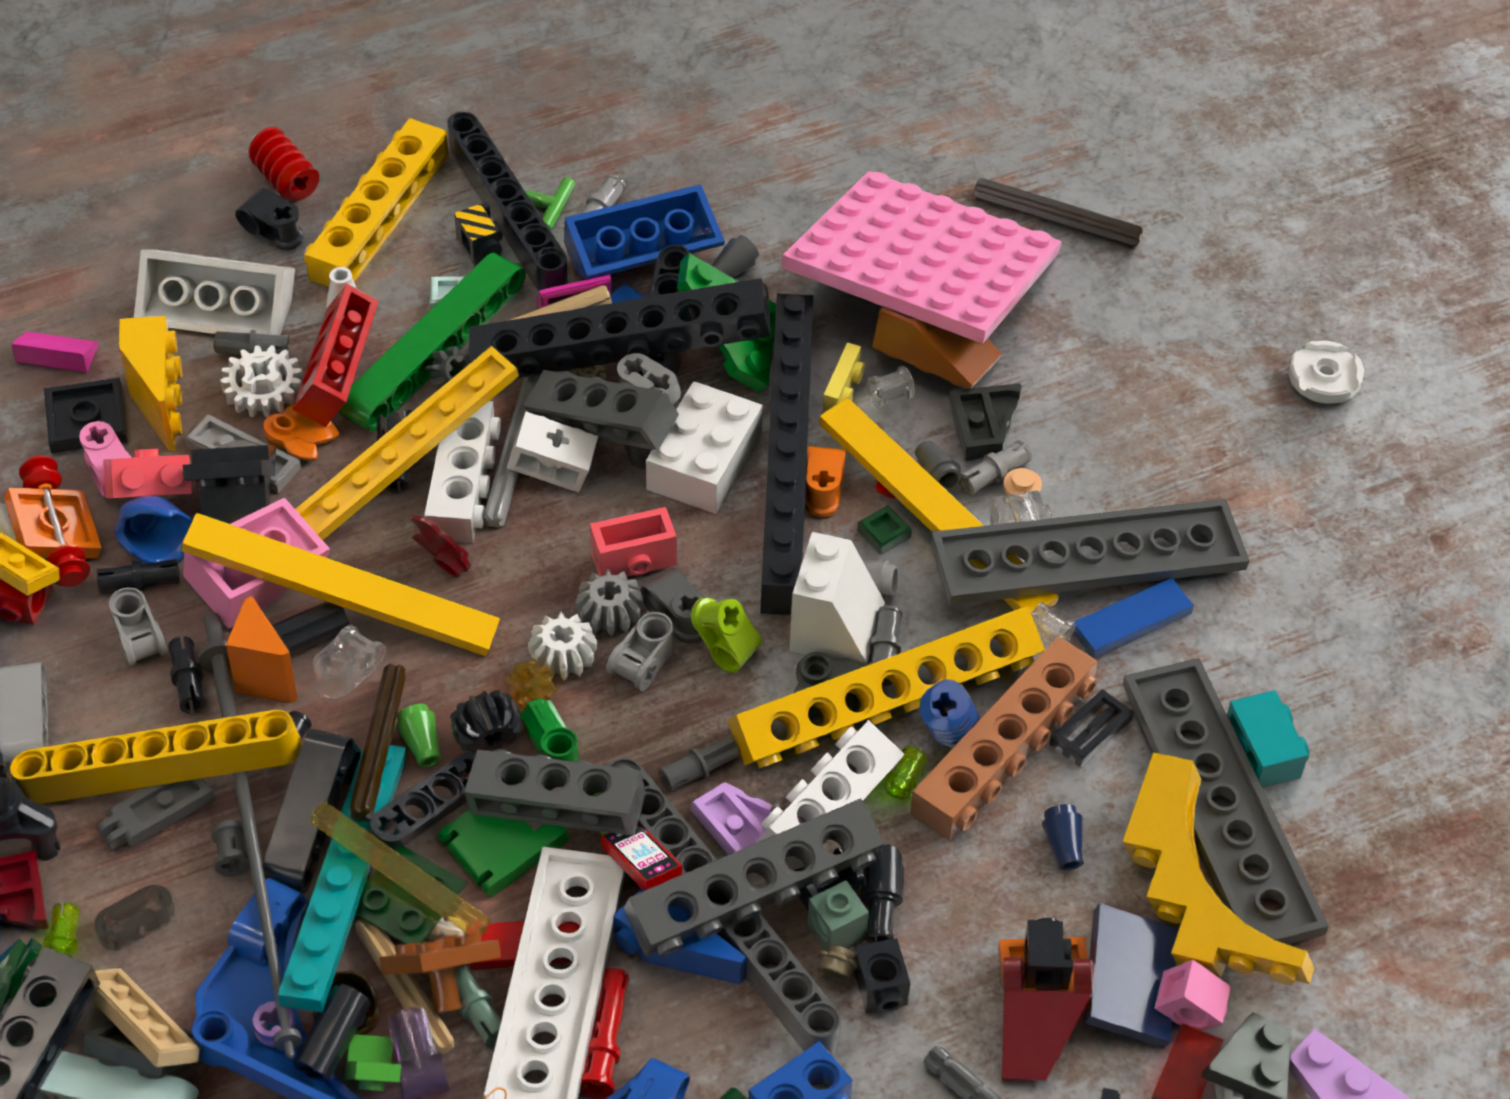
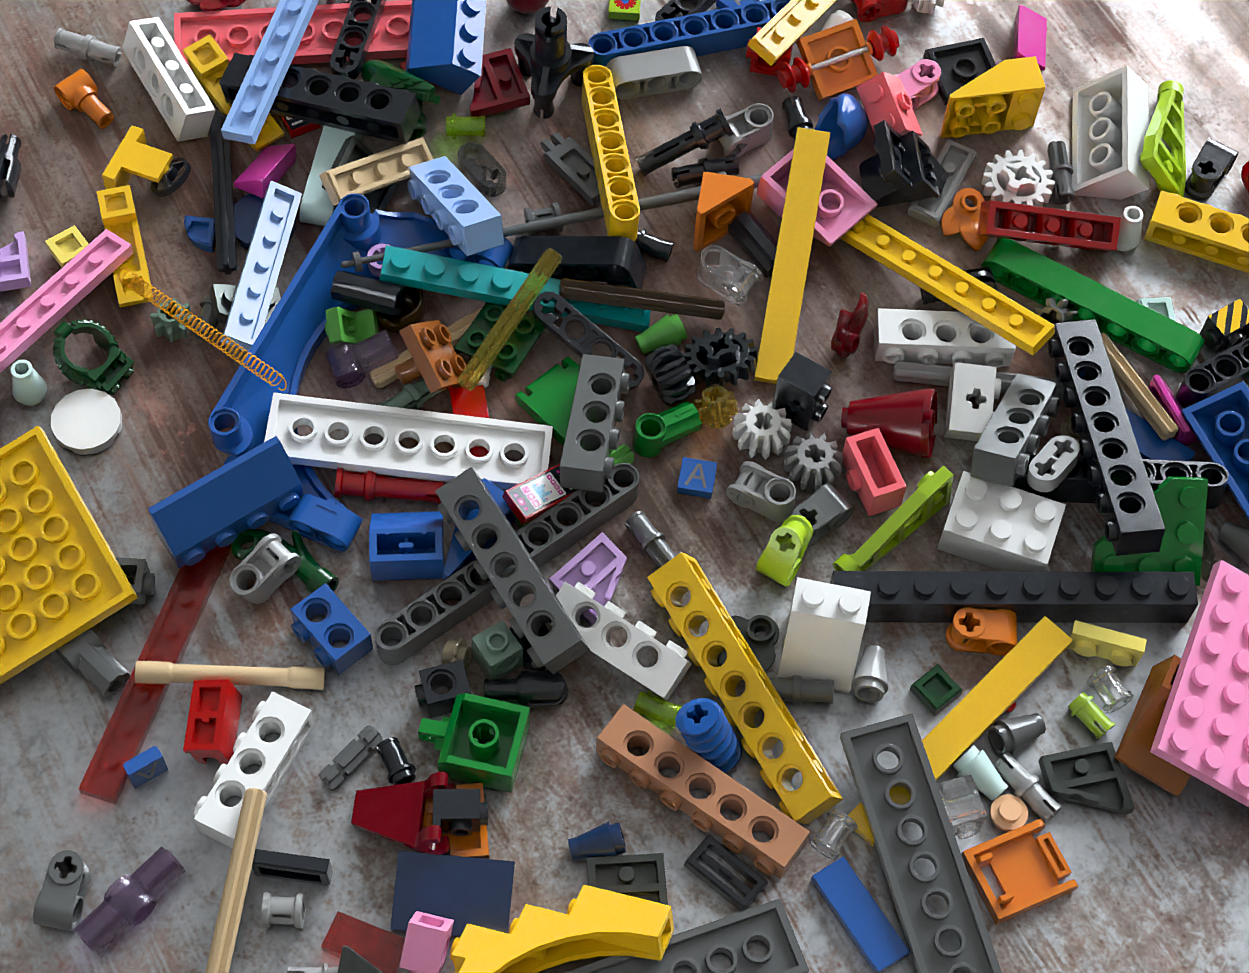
camera: 85 degrees right, 10 degrees up
none -> blue slope [369,511,444,581]
none -> black pin [376,737,416,785]
none -> light blue brick [407,156,504,256]
none -> green hinge [418,693,530,793]
none -> pearl dark grey wing [586,853,668,905]
none -> black pin [635,108,734,176]
none -> blue tile [677,457,717,499]
none -> black gear [683,328,758,389]
none -> black brick [773,352,833,431]
none -> lime plate [832,465,954,571]
none -> dark red cone [841,388,938,458]
none -> light aqua cone [952,745,1008,801]
none -> orange container [961,819,1079,925]
none -> lime pin [1068,692,1115,740]
none -> lime plate [1140,80,1186,197]

